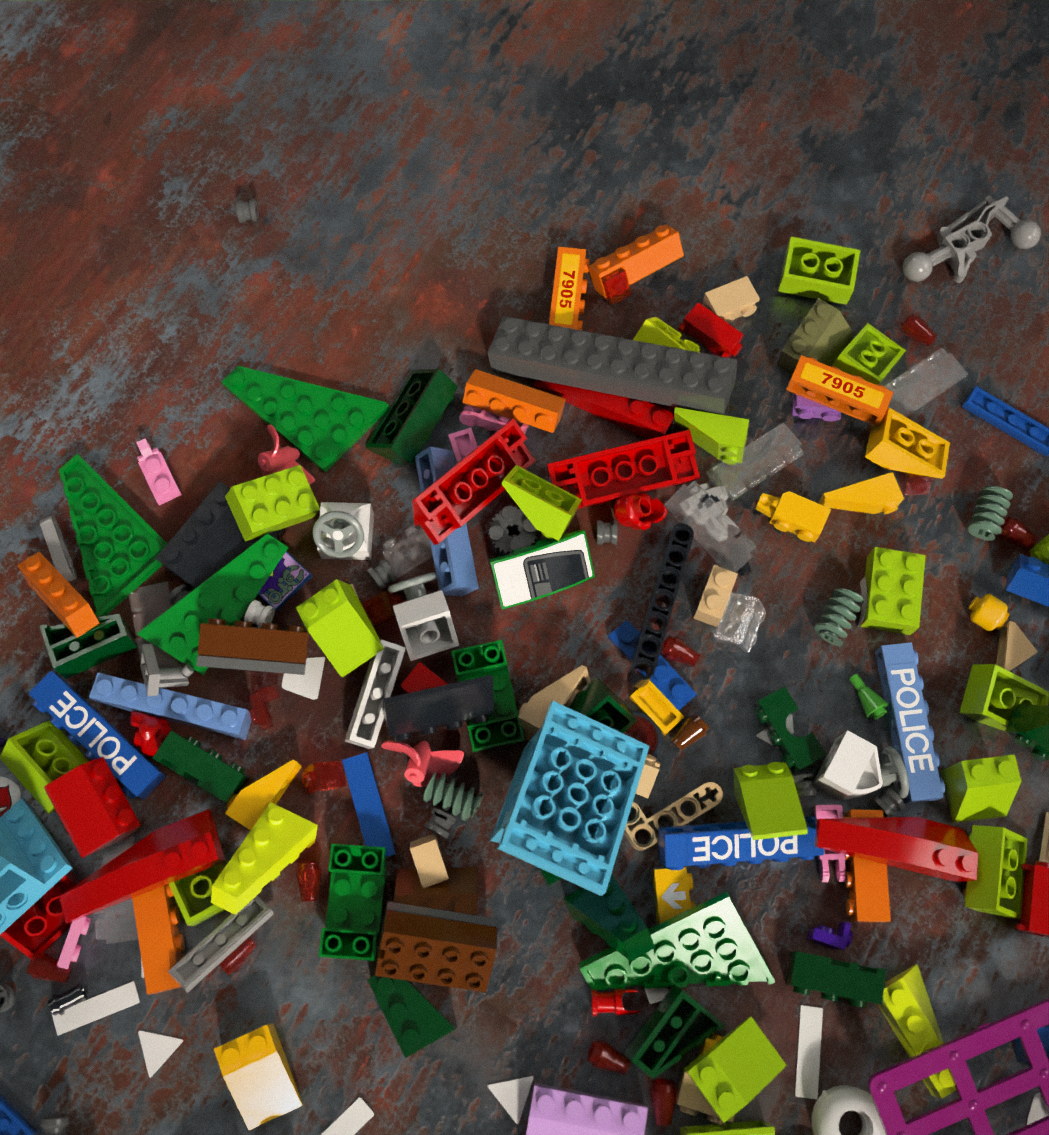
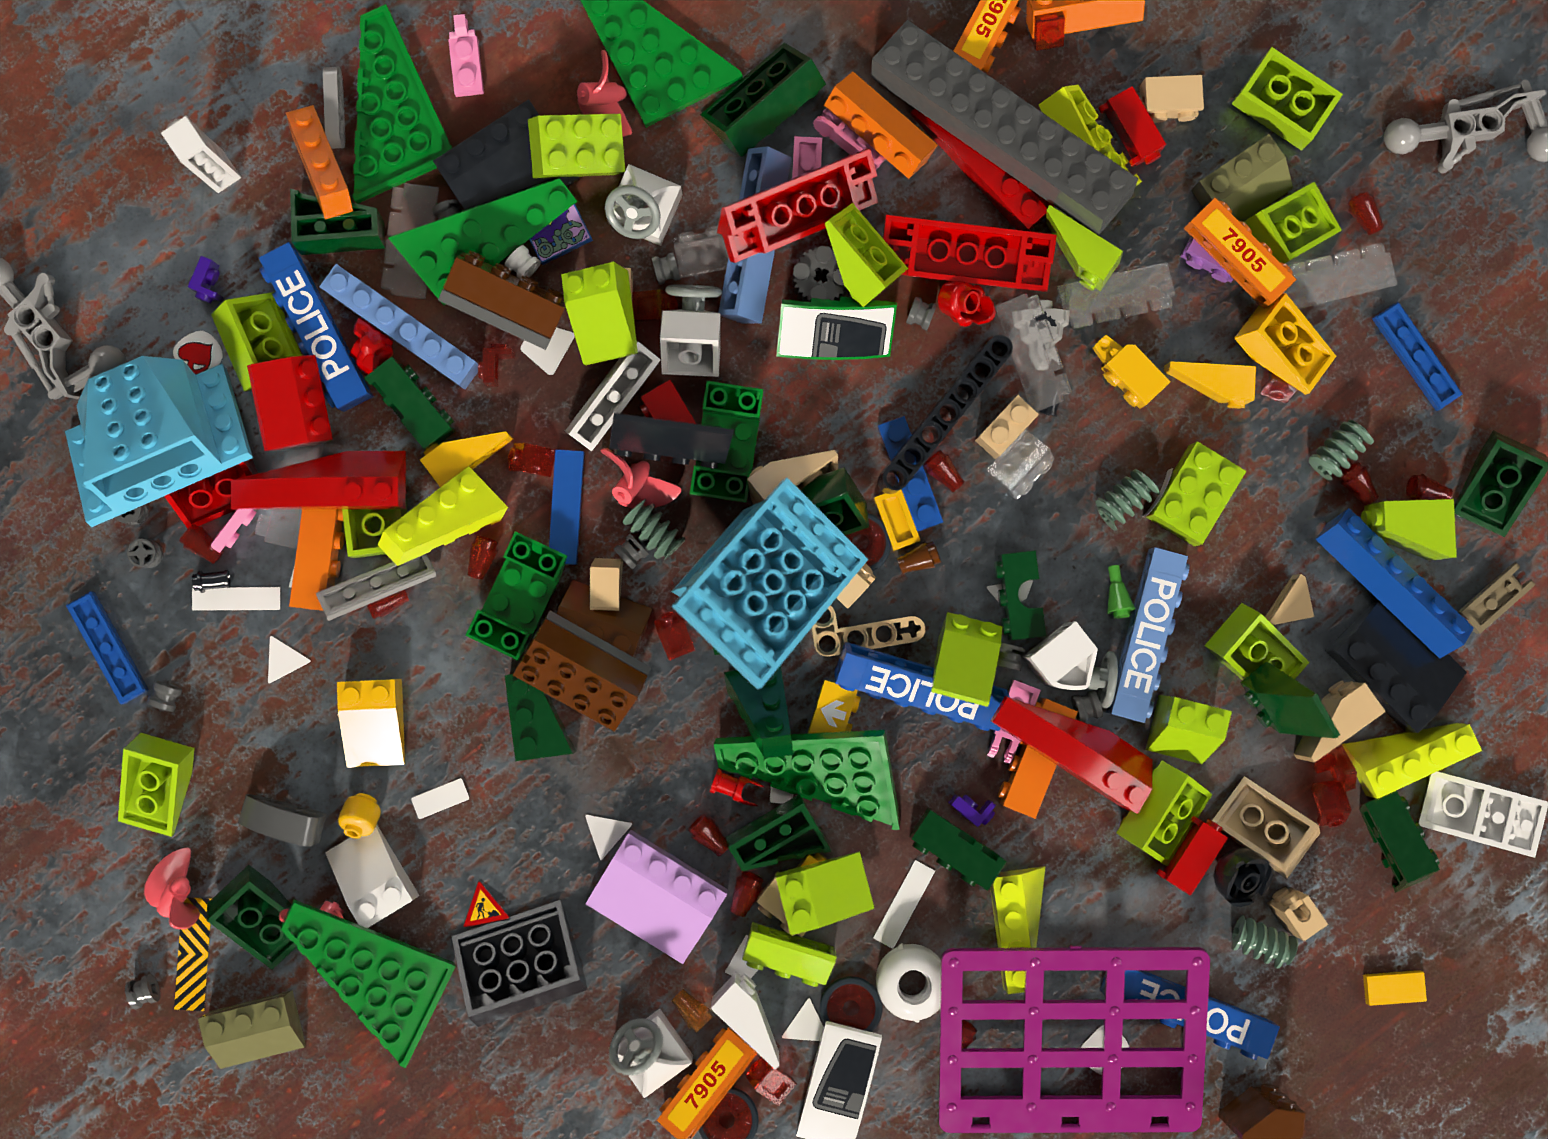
camera: 15 degrees right, 15 degrees up
light grey piece [140,644,194,696] -> none
yellow head [968,593,1010,631] -> none
none -> clear red bracket [654,612,695,660]

